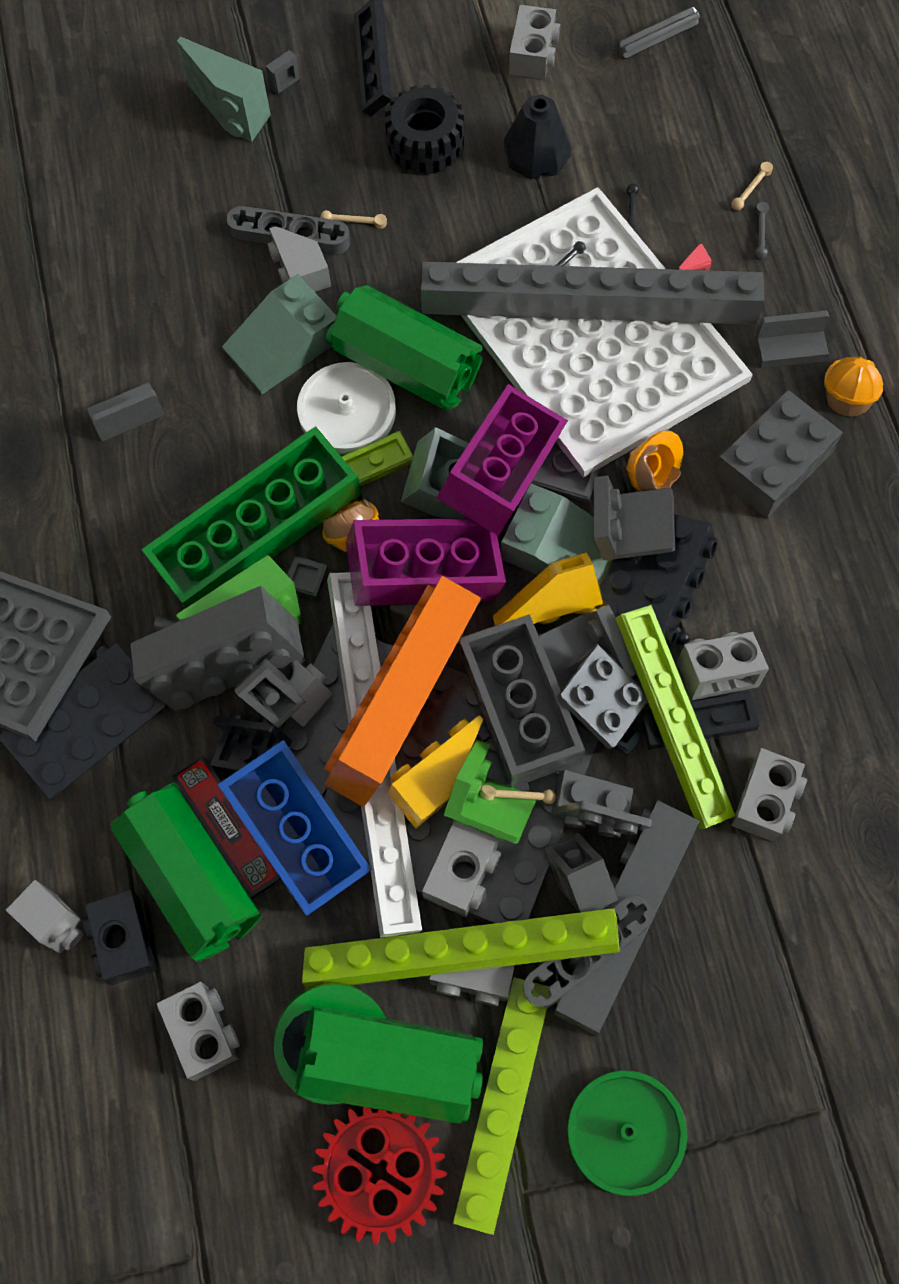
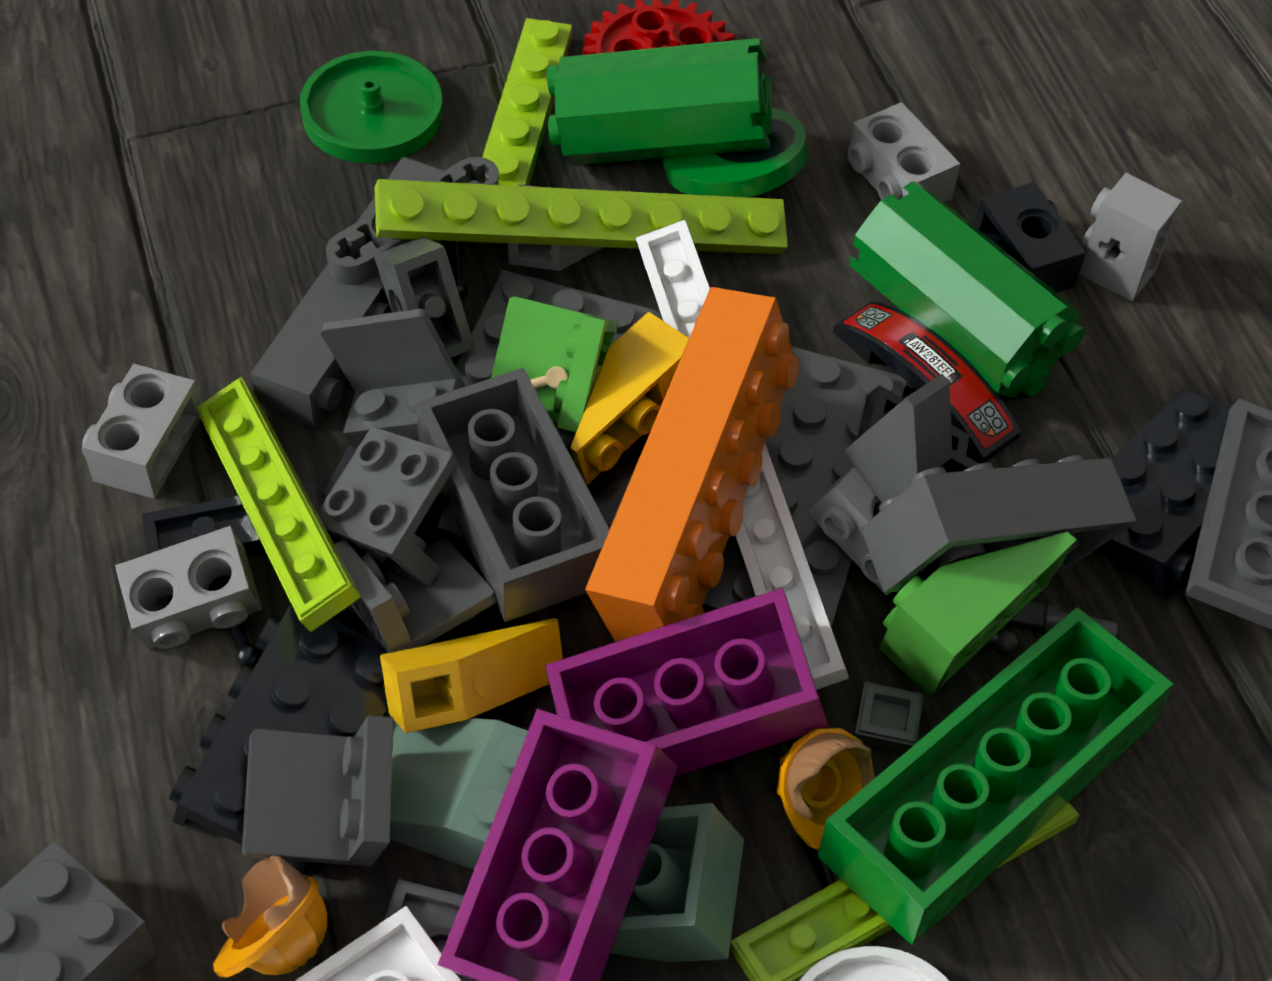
camera: 170 degrees right, 15 degrees down
blue slope [217,740,372,916] -> none
light grey brick [422,820,501,917] -> none

